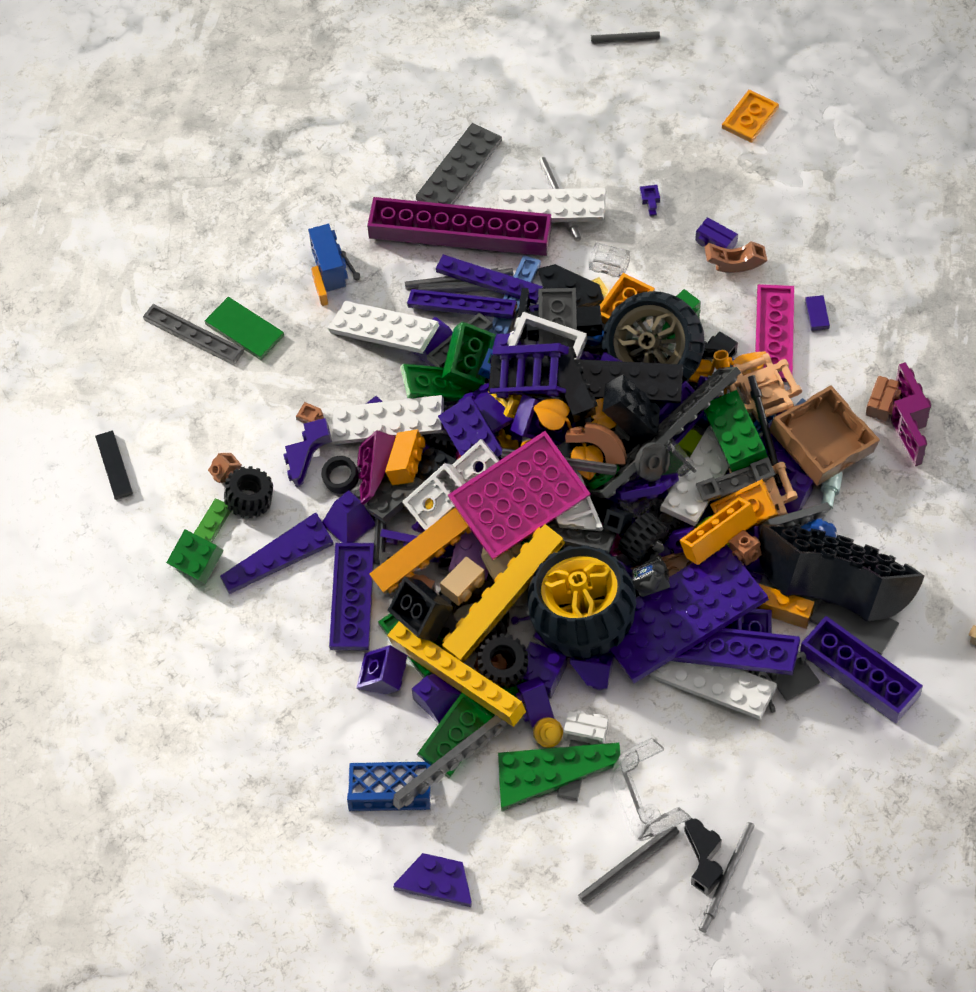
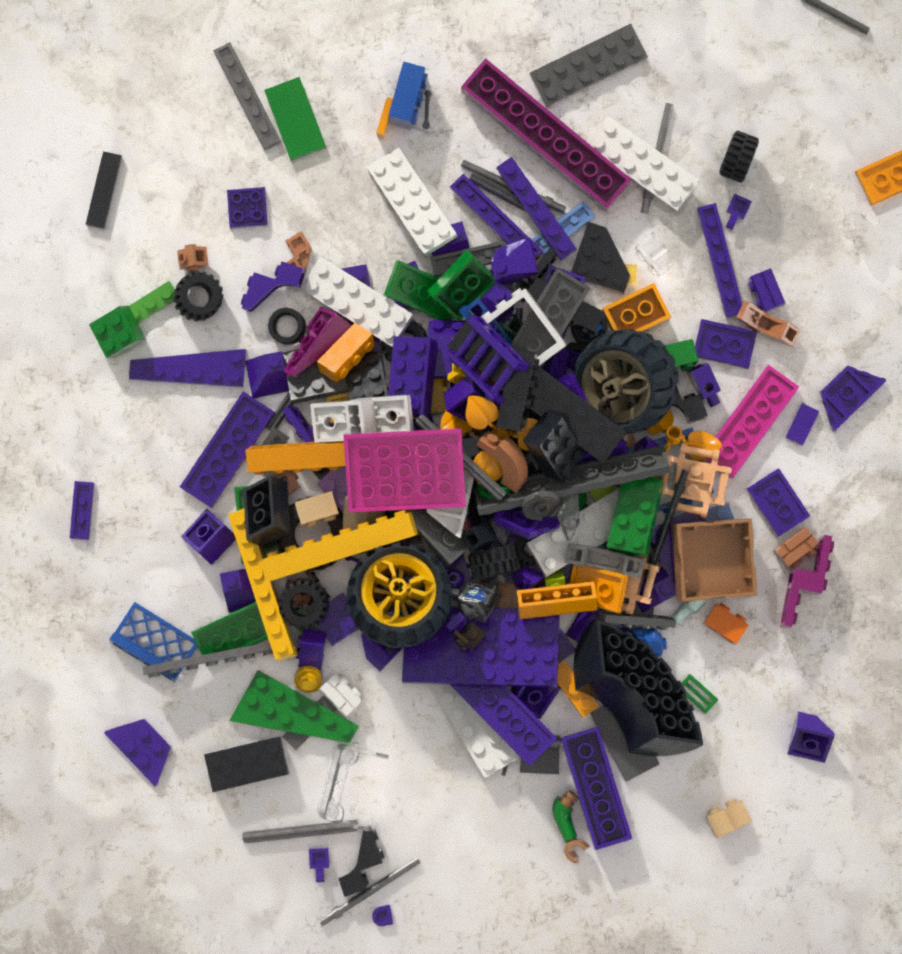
camera: 25 degrees right, 25 degrees up
nougat brick [729,530,762,566] -> none
none -> dark purple tile [70,481,94,540]
none -> black brick [204,736,290,792]
none -> dark purple tile [227,187,268,228]
none -> dark purple plate [309,848,329,882]
none -> dark purple tile [372,905,393,926]
none -> dark purple plate [446,612,468,635]
none -> dark brown bracket [453,622,487,653]
none -> dark purple slope [491,237,539,286]
none -> piece [552,790,590,863]
none -> green tile [682,674,719,714]
none -> dark purple torso [686,363,721,407]
none -> dark purple tile [695,319,757,369]
none -> dark purple plate [697,203,742,318]
none -> orange brick [702,603,749,645]
none -> black tyre [719,130,759,183]
none -> dark purple plate [746,468,810,537]
none -> dark purple wing [820,365,887,432]

